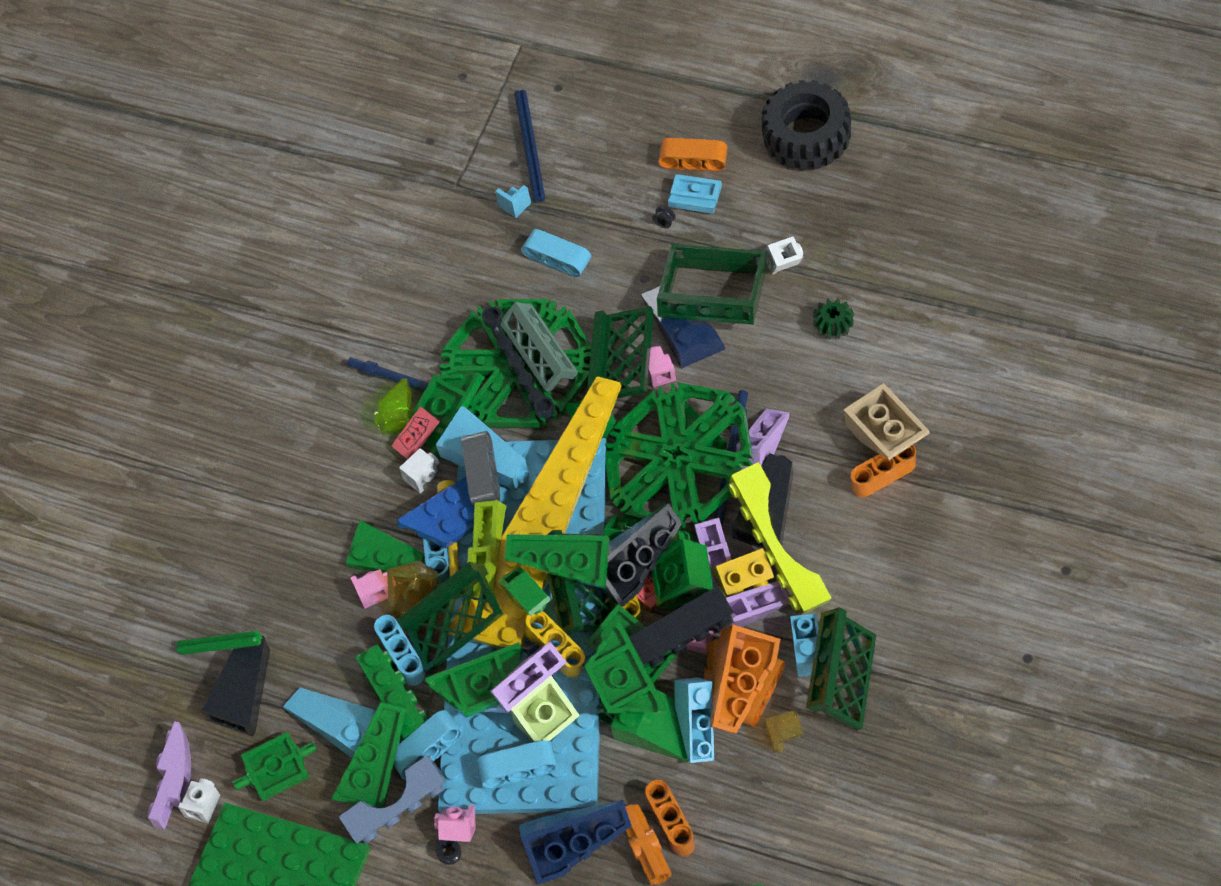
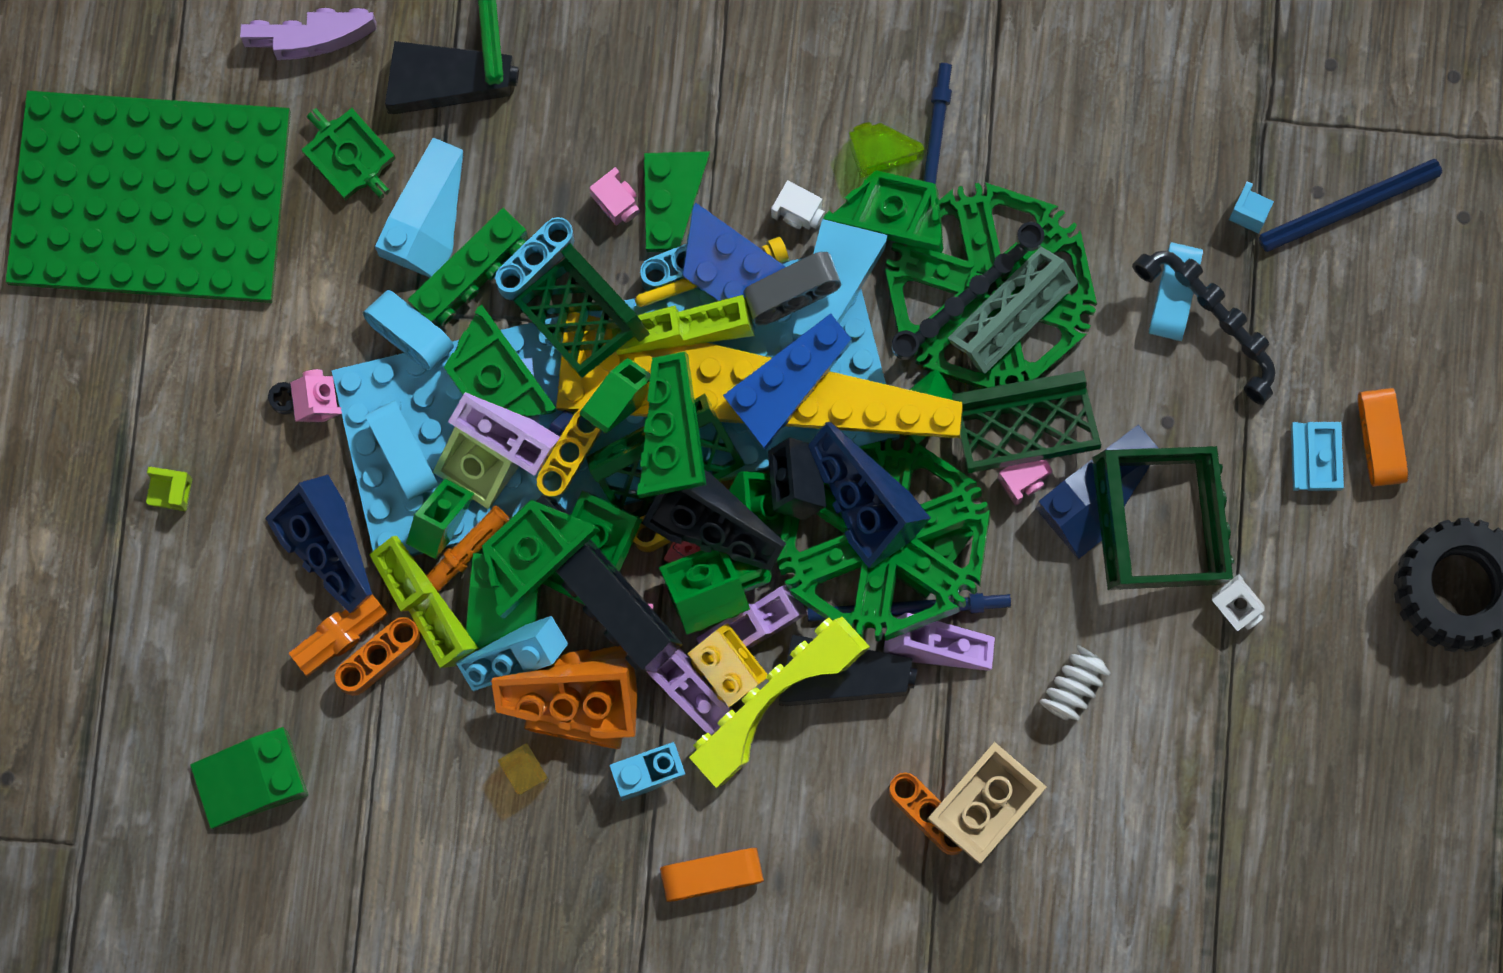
camera: 65 degrees right, 20 degrees up
white brick [178,779,220,823] -> none
green wing [331,702,407,808] -> none
sand blue arch [339,755,447,844] -> none
clear yellow slope [387,561,439,621] -> none
coral tile [392,407,440,459] -> none
black bush [652,206,676,228] -> none
dark green fence [806,607,876,731] -> none
dark green gear [813,298,854,339] -> none
none -> lime slope [369,536,479,668]
none -> green slope [406,479,474,559]
none -> orange pin [426,505,510,592]
none -> orange beam [660,848,764,902]
none -> blue wing [723,313,852,450]
none -> black brick [768,437,826,520]
none -> dark blue wedge [808,422,931,568]
none -> white piece [1040,645,1111,721]
none -> black bar [1132,251,1276,405]

